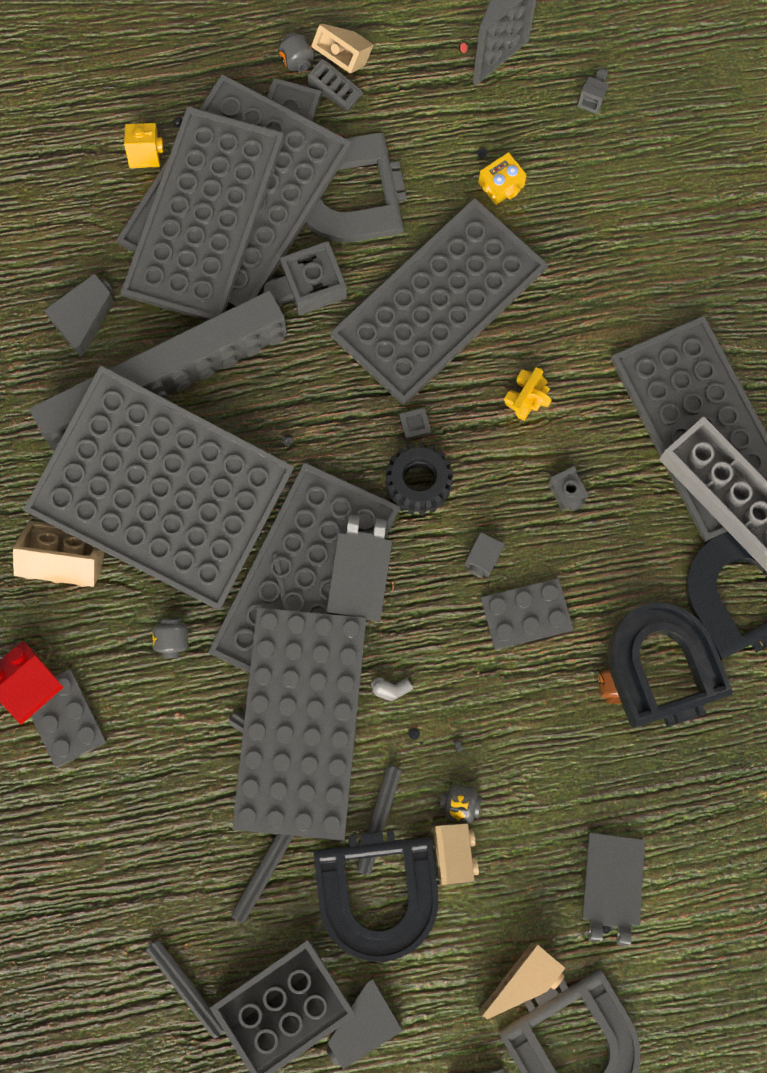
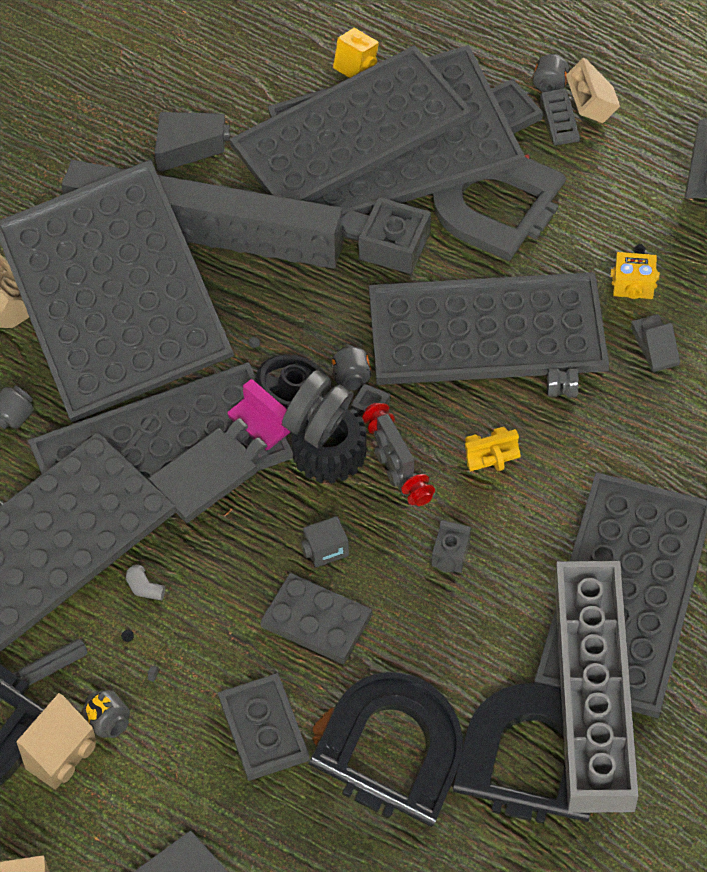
camera: 45 degrees right, 20 degrees down
none -> dark grey plate [218,673,310,781]
none -> dark pink panel [228,379,291,450]
none -> black wheel [255,354,330,409]
none -> dark grey wheel [281,370,354,449]
none -> dark grey head [331,346,371,390]
none -> plate [362,403,435,506]
none -> dark grey wheel [547,368,578,398]
none -> dark grey slope [631,314,680,372]

